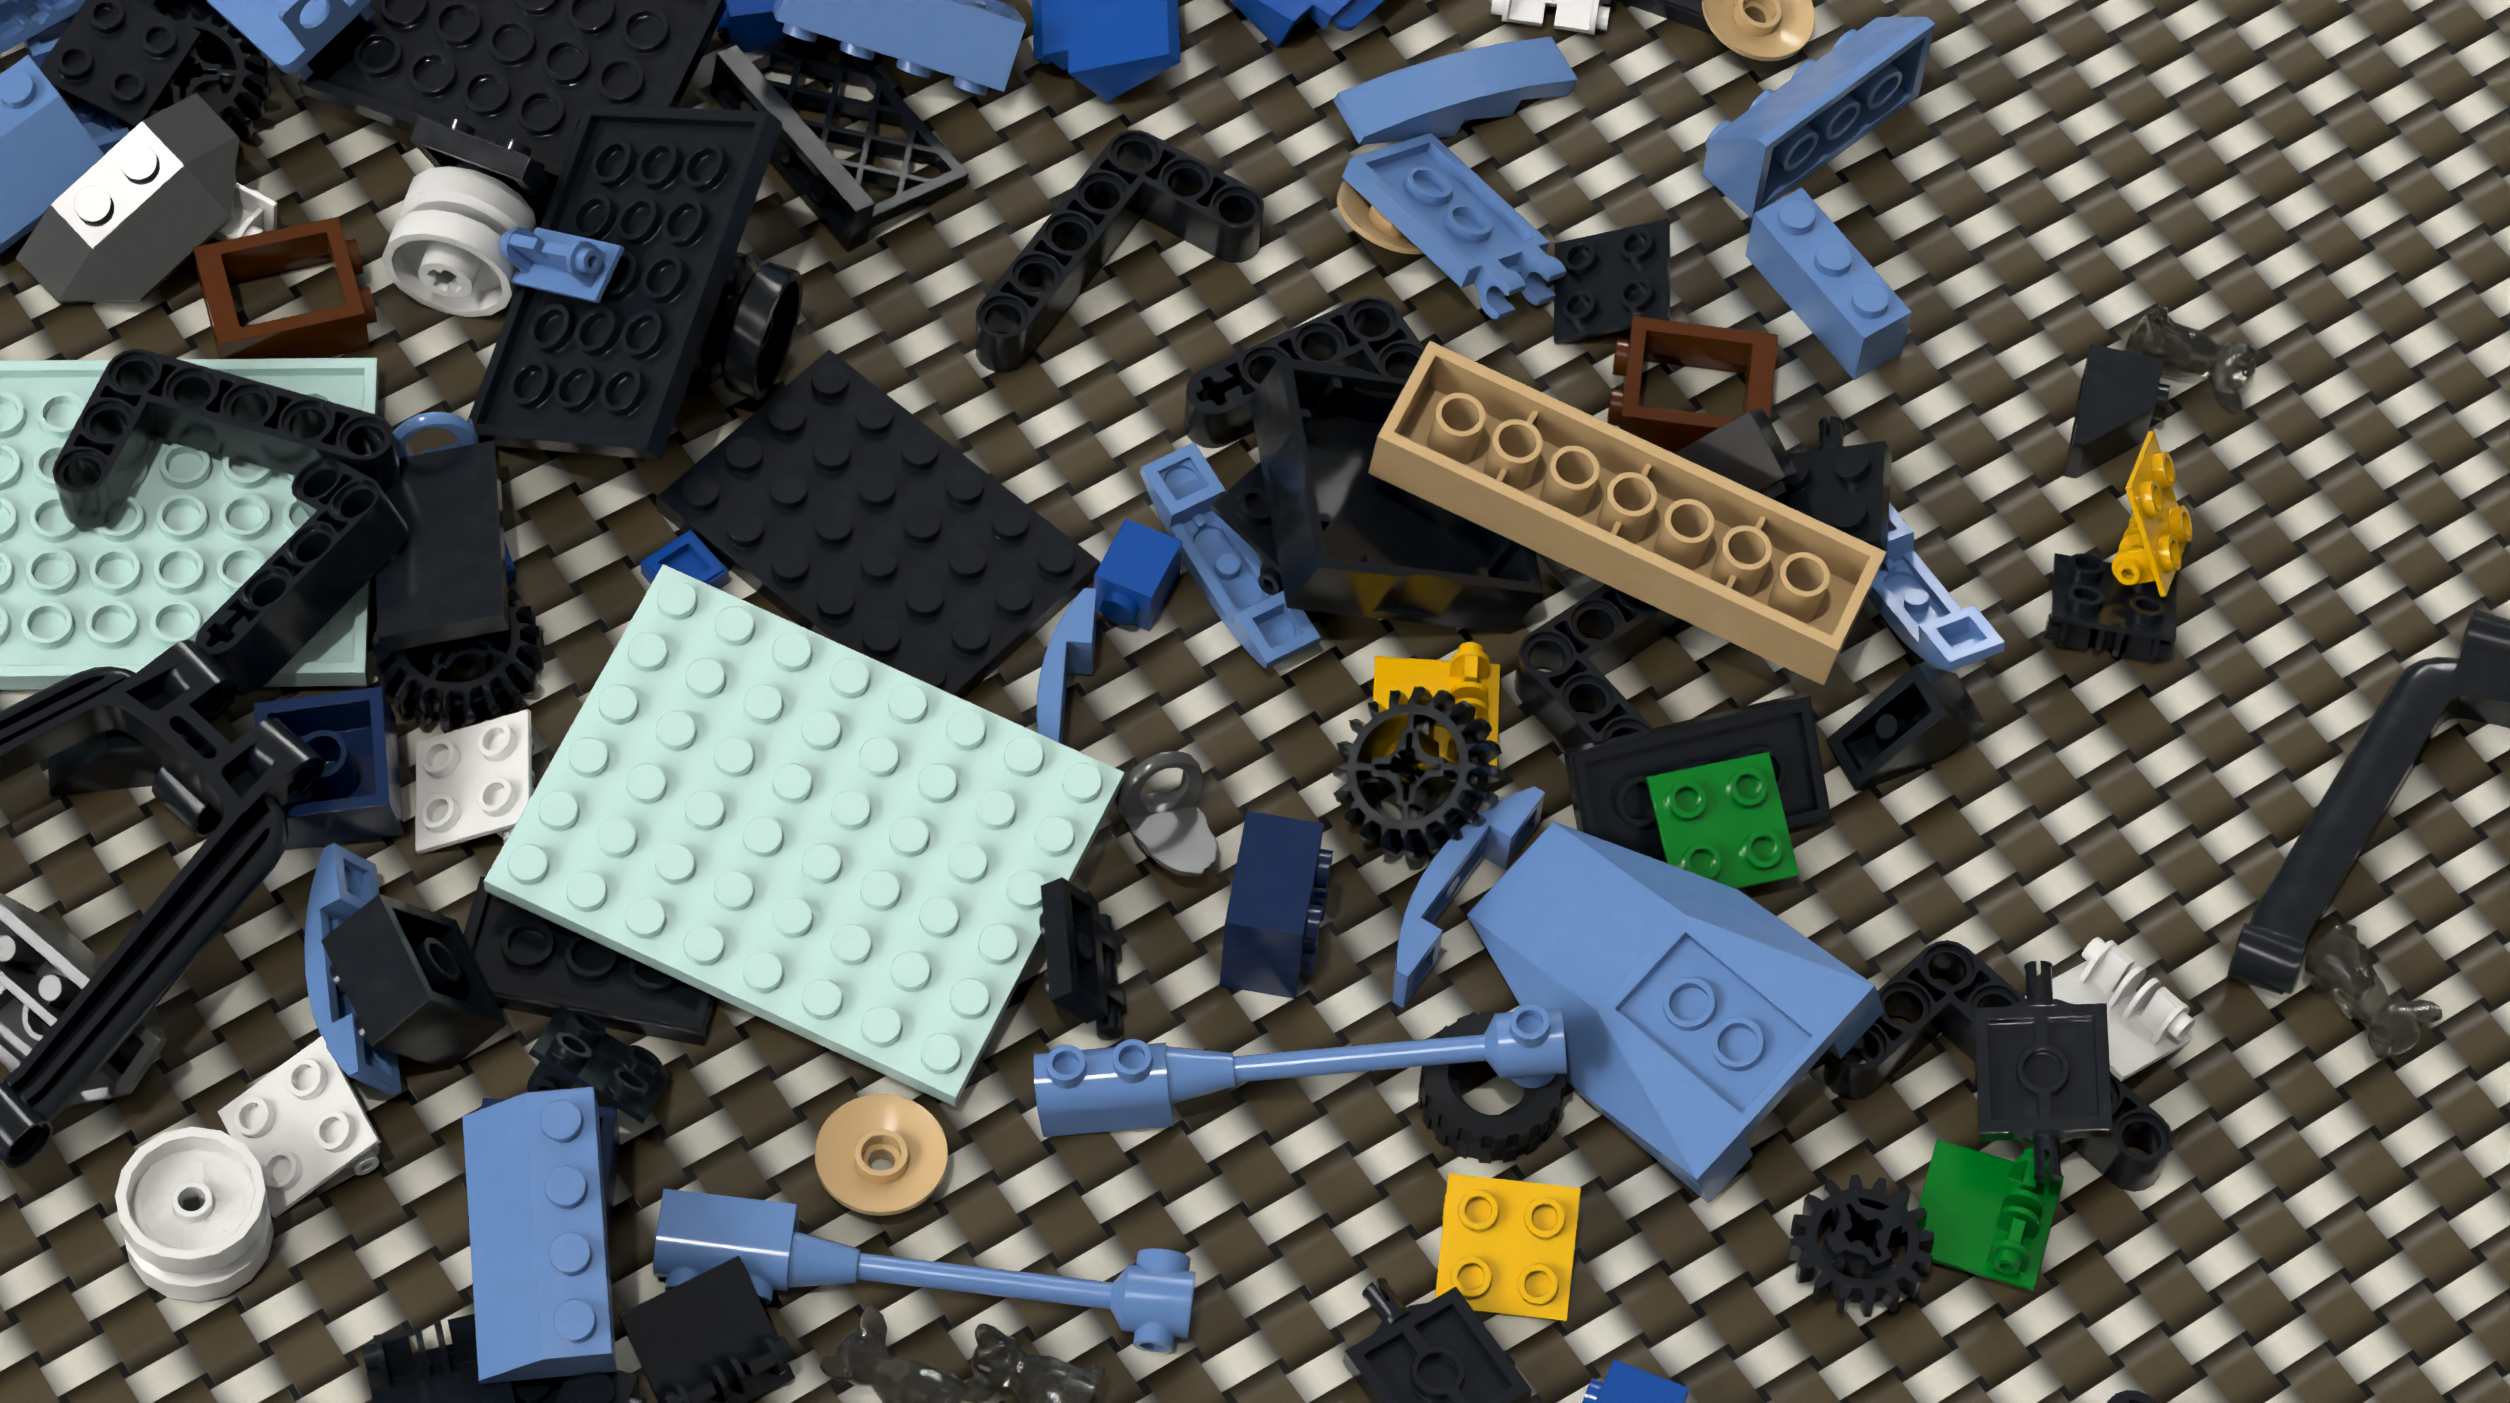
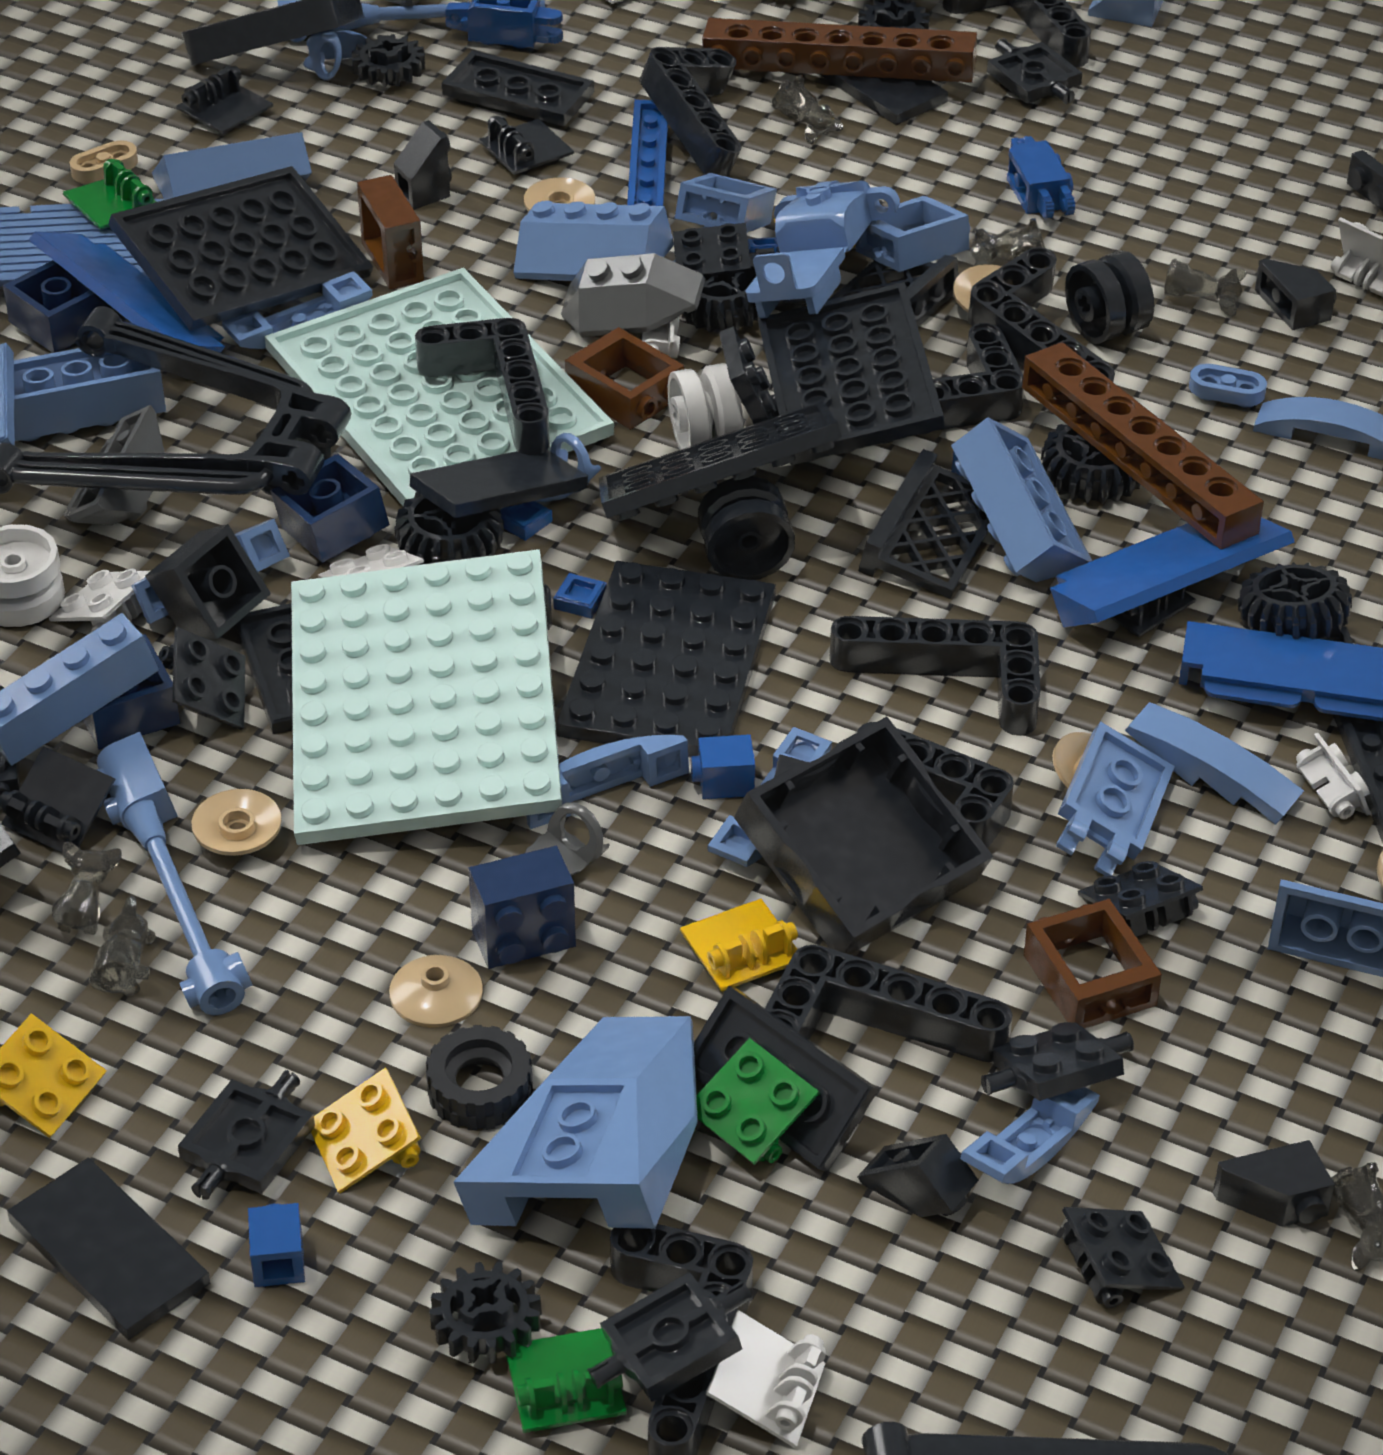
camera: 65 degrees right, 15 degrees down
black beam [195,458,408,696] -> none
medium blue hinge [499,227,625,303] -> none
medium blue bar [1034,1004,1567,1137] -> none
black plate [1039,877,1127,1040] -> none
black gear [1331,686,1505,860] -> none
tan brick [1368,340,1887,686] -> none
medium blue slope [1392,786,1545,1008] -> none
black slope [1674,408,1798,500] -> none
medium blue brick [1745,187,1912,380] -> none
yellow hinge [2112,431,2192,597] -> none
none -> tan dish [389,955,483,1028]

